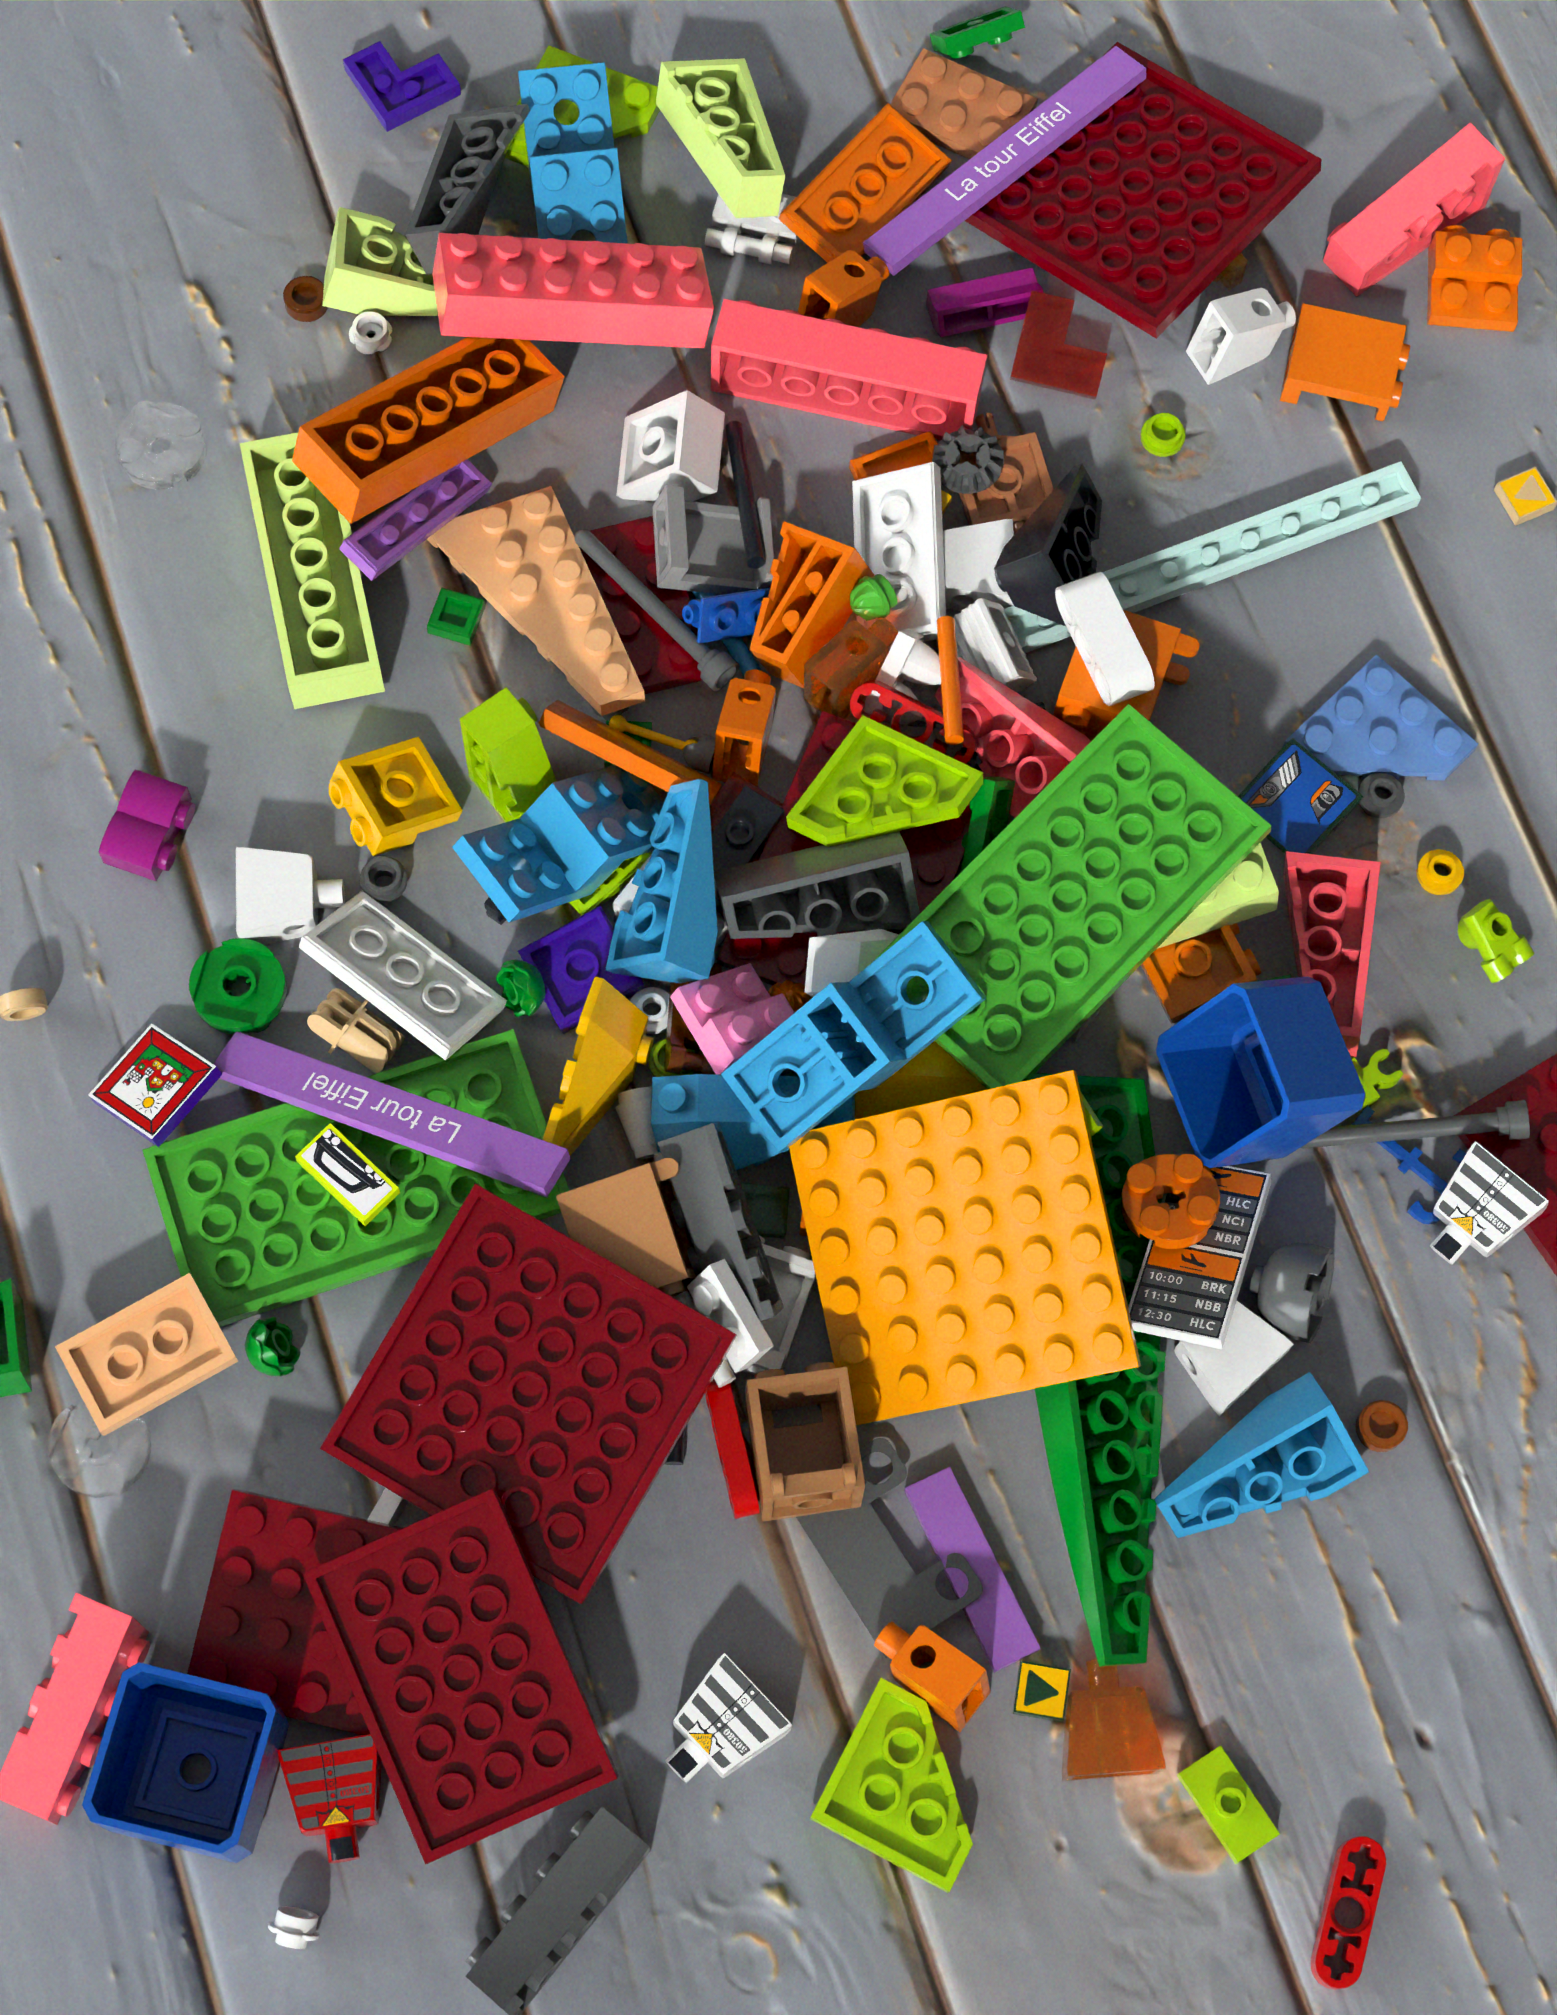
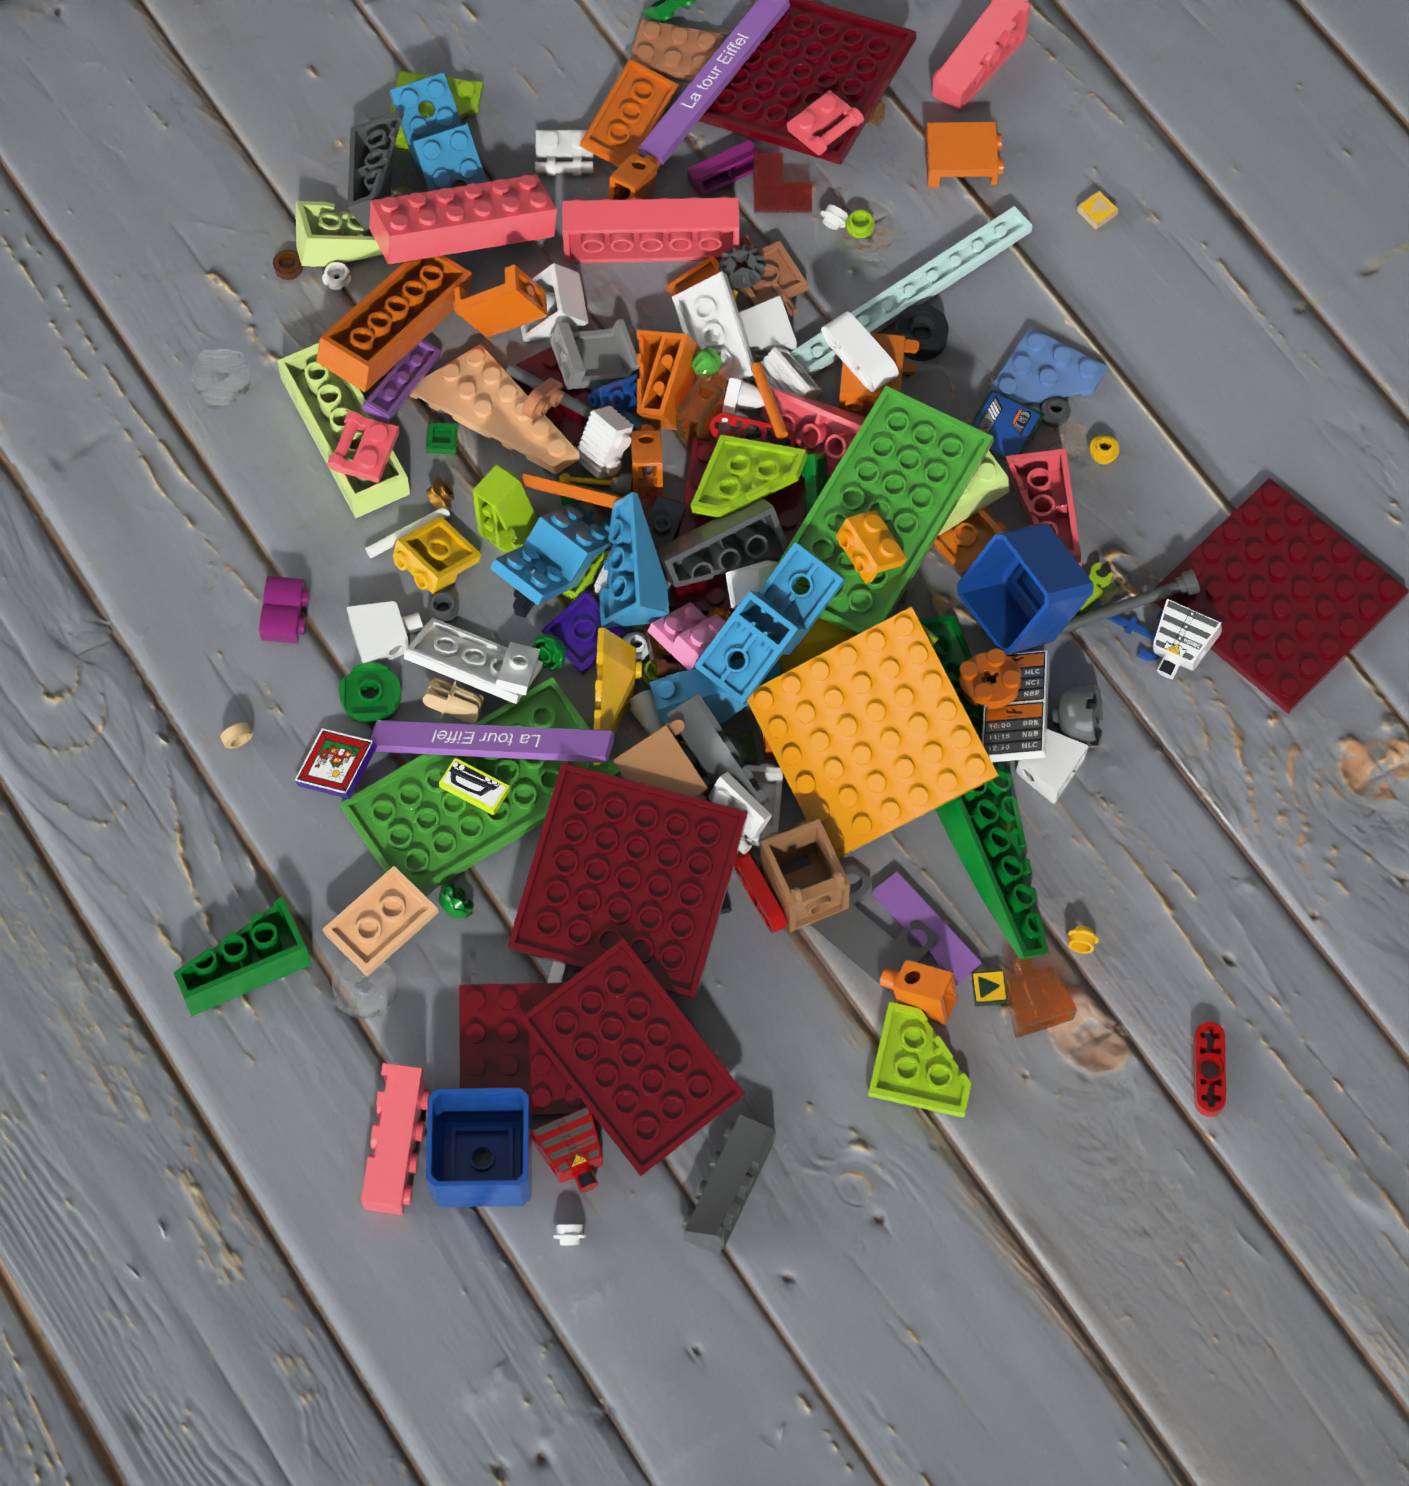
camera: 10 degrees left, 5 degrees down
dark purple plate [343,41,461,132] -> none
yellowish green wedge [656,58,785,218] -> none
torso [665,1653,792,1783] -> none
black bar [725,421,765,569] -> none
black wedge [994,463,1102,626] -> none
dark azure wedge [1154,1372,1369,1538] -> none
lime plate [1176,1745,1280,1864] -> none
white torso [1186,287,1296,385] -> none
dark orange tile [1355,1400,1408,1452] -> none
orange plate [1427,225,1522,332] -> none
lime plate [1457,899,1535,983] -> none
none -> coral plate [327,411,399,483]
none -> white bar [365,507,450,558]
none -> pearl gold plate [427,476,455,510]
none -> orange panel [453,264,547,338]
none -> white plate [495,642,540,695]
none -> nougat plate [522,377,564,420]
none -> white brick [577,406,634,480]
none -> coral plate [786,90,864,156]
none -> white plate [821,205,848,230]
none -> light orange bracket [836,510,907,584]
none -> black tyre [895,305,949,361]
none -> yellow plate [1067,925,1099,953]

